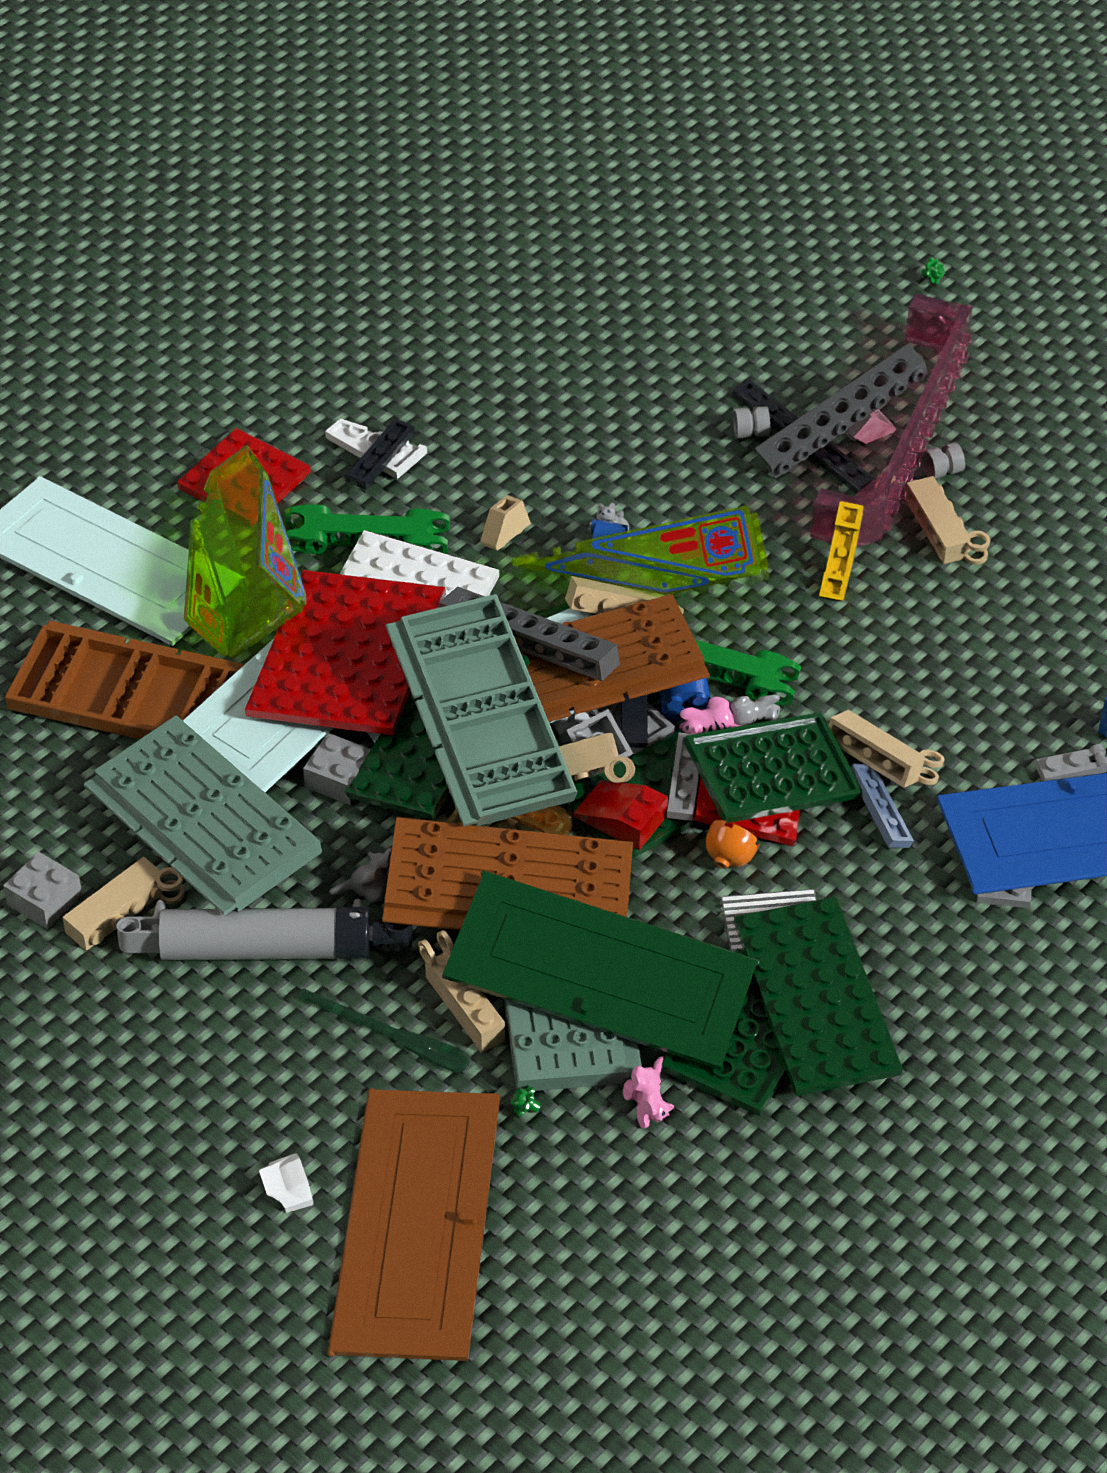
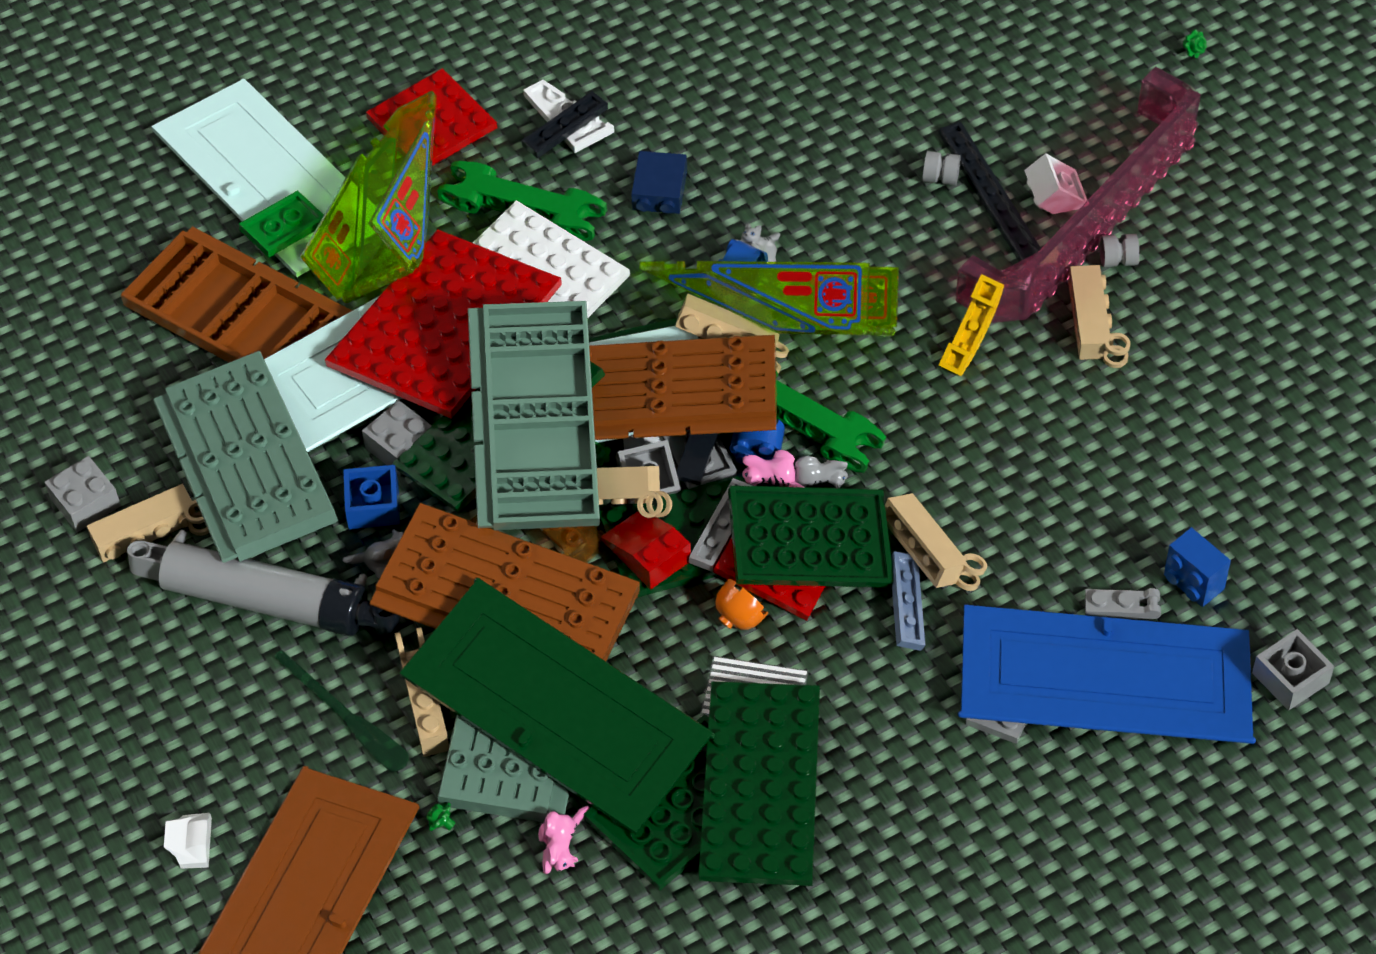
camera: 20 degrees right, 5 degrees up
dark grey brick [439,586,620,681] -> none
tan slope [480,495,531,551] -> none
dark grey brick [755,344,928,479] -> none
none -> green plate [239,190,327,258]
none -> blue brick [343,465,401,529]
none -> dark blue brick [631,151,687,214]

